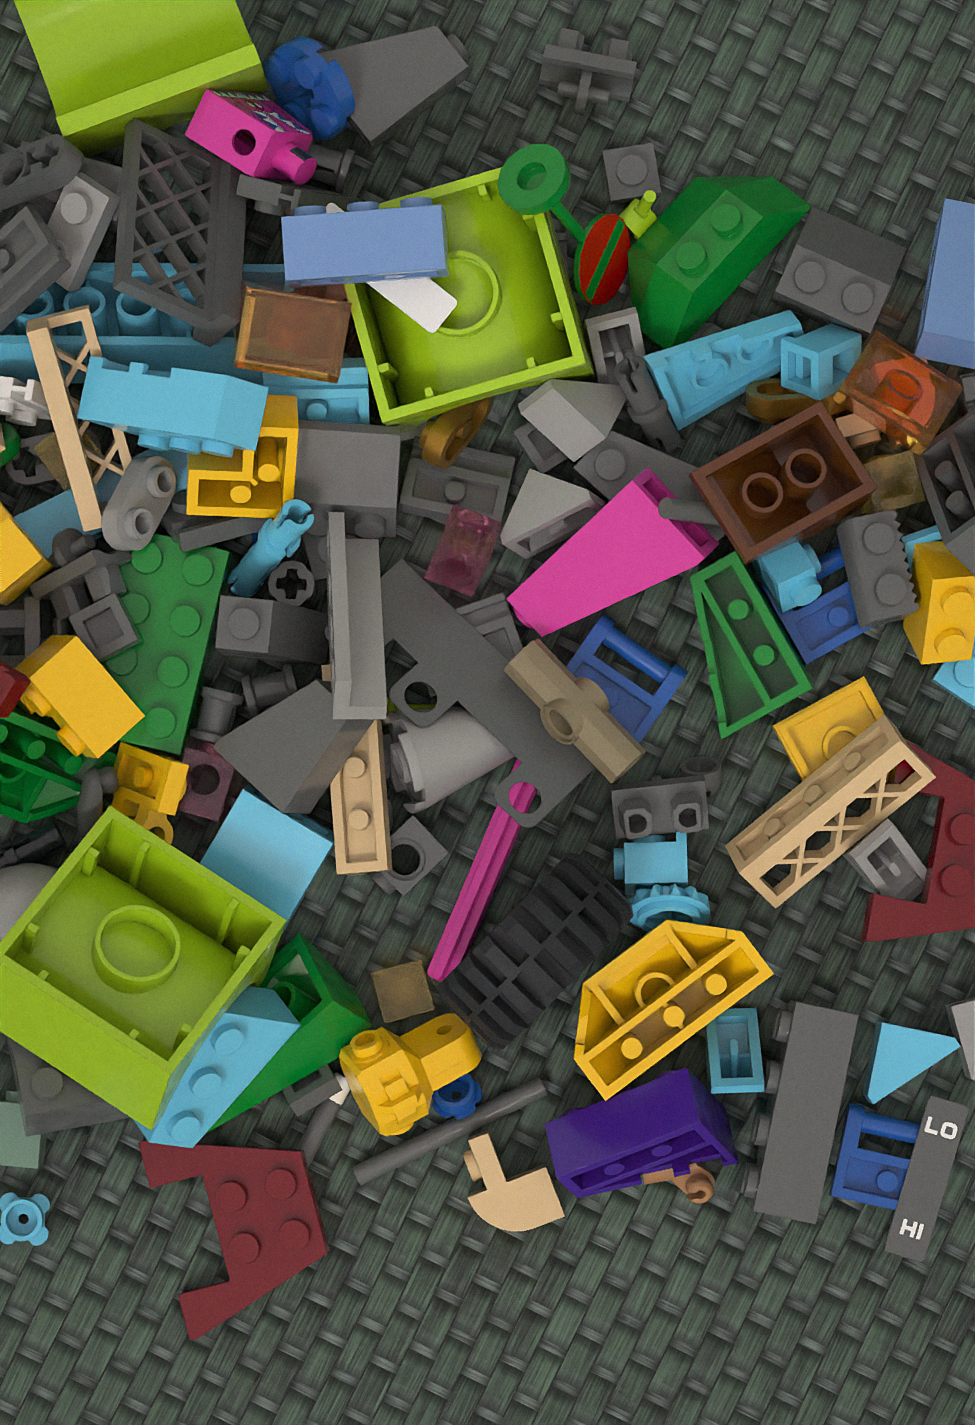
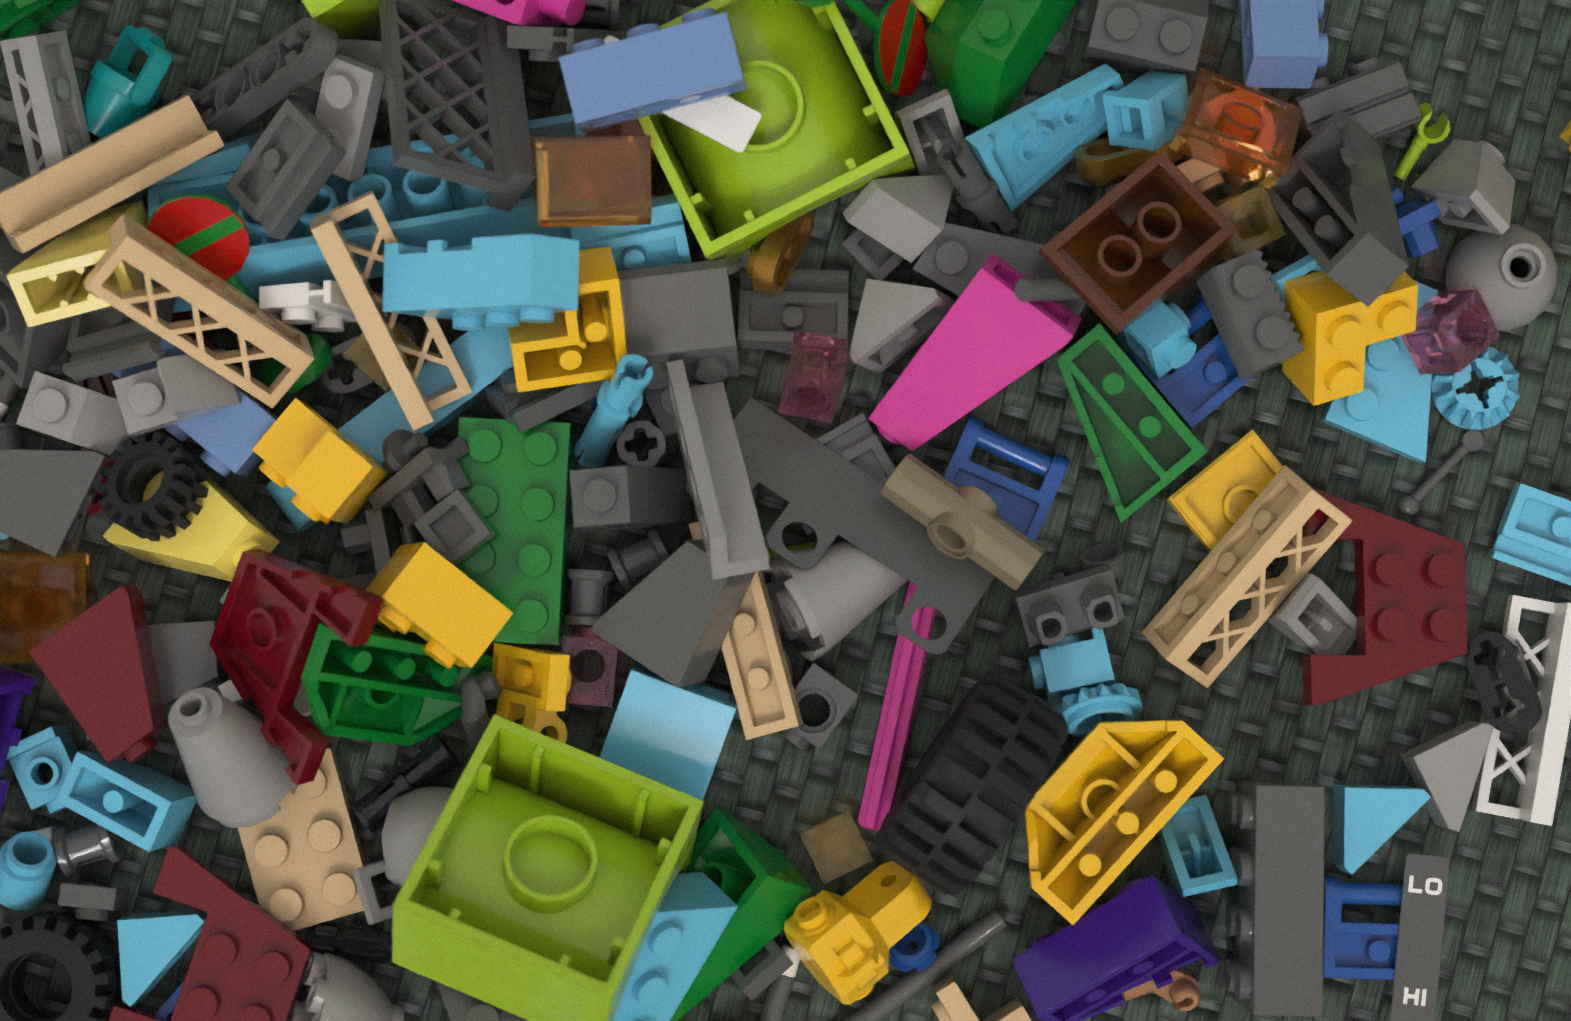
camera: 10 degrees left, 0 degrees up
light grey plate [101,456,176,551] -> none

